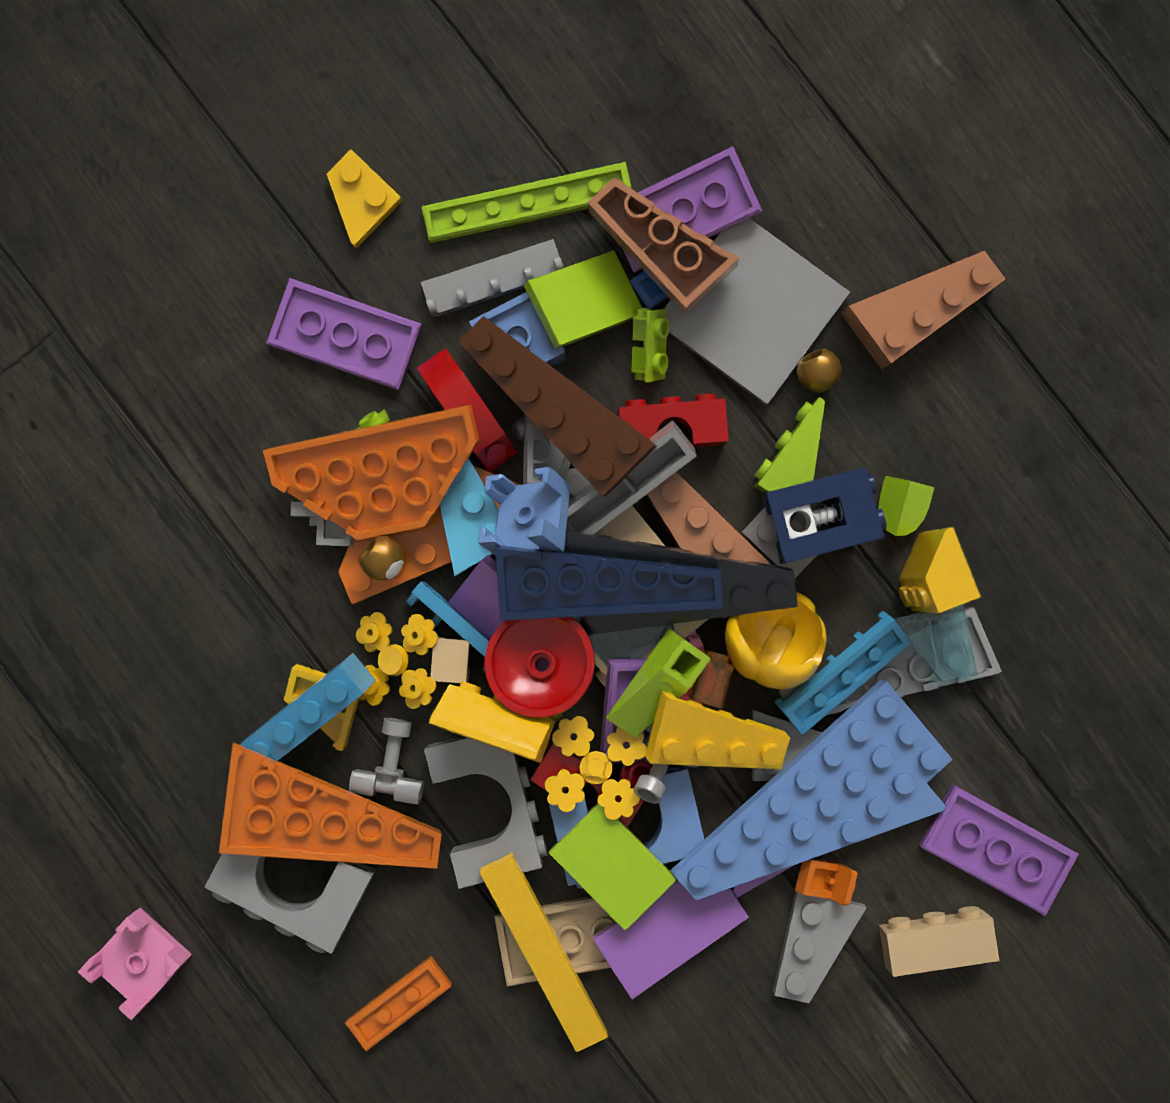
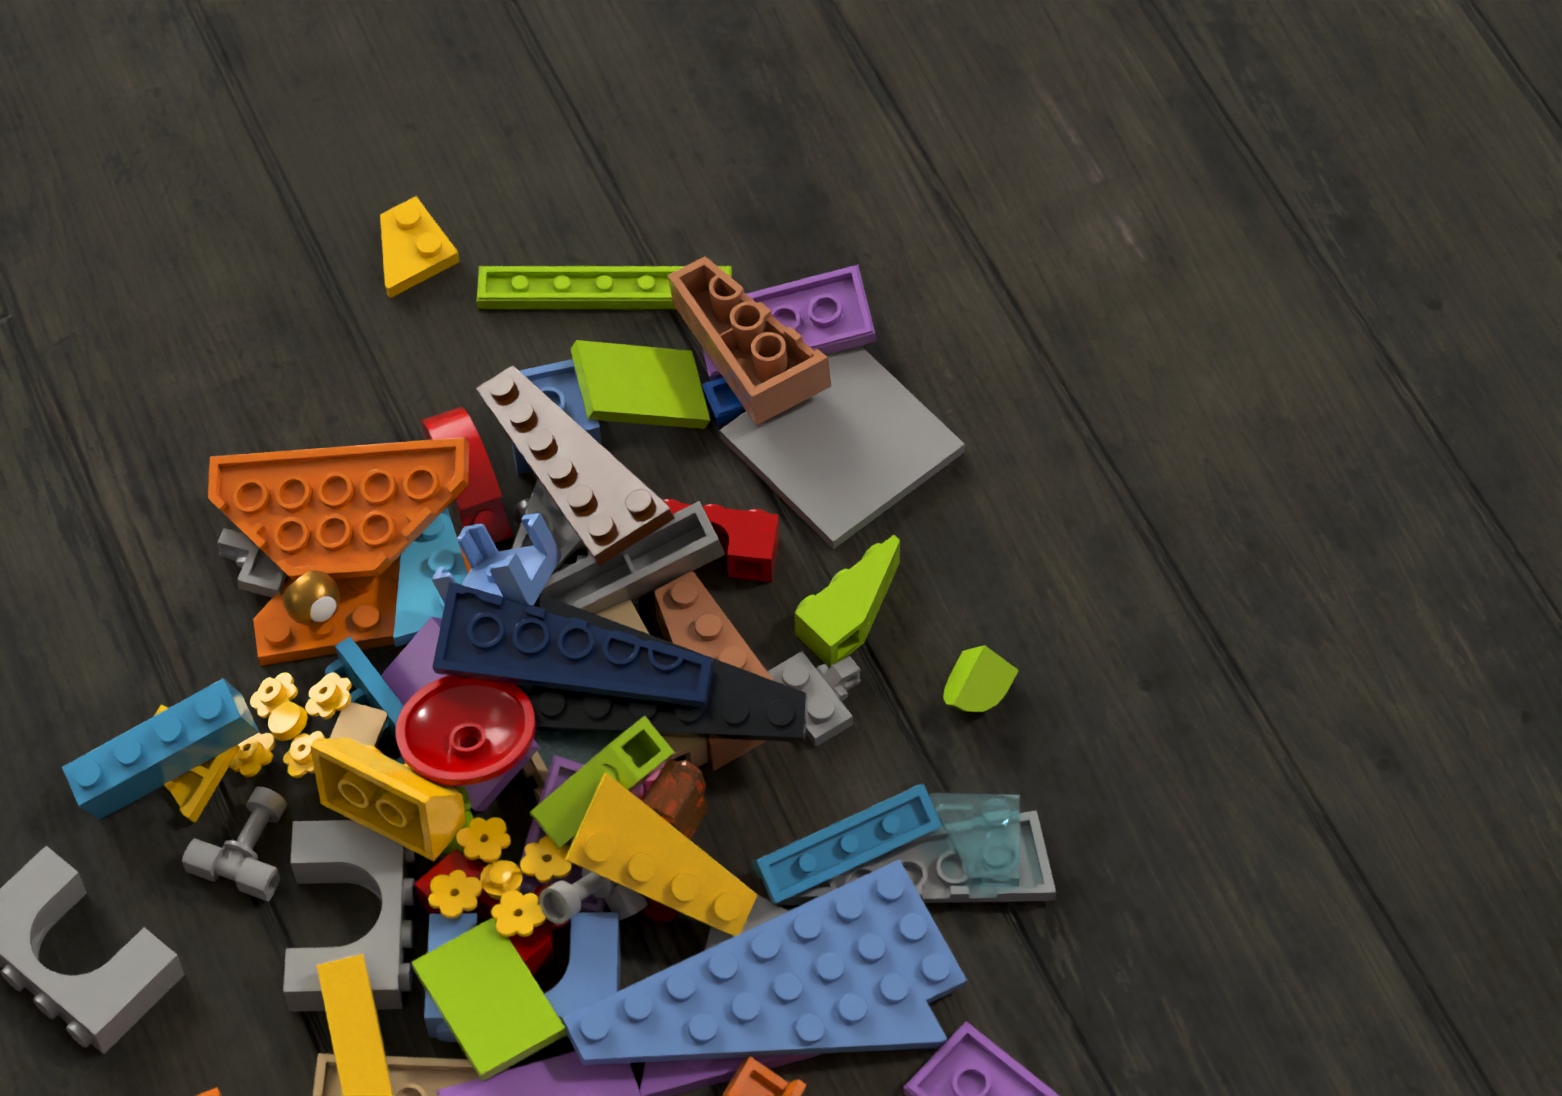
camera: 15 degrees right, 30 degrees down
orange wing [219,742,442,869] -> none
medium lavender tile [266,278,423,391] -> none
light grey hinge [421,239,564,318] -> none
lime hinge [631,308,670,382] -> none
yellow piece [725,592,827,690] -> none
dark blue brick [762,467,886,564] -> none
pearl gold piece [796,348,842,393] -> none
nougat wedge [841,251,1005,370] -> none
yellow slope [898,527,981,613] -> none

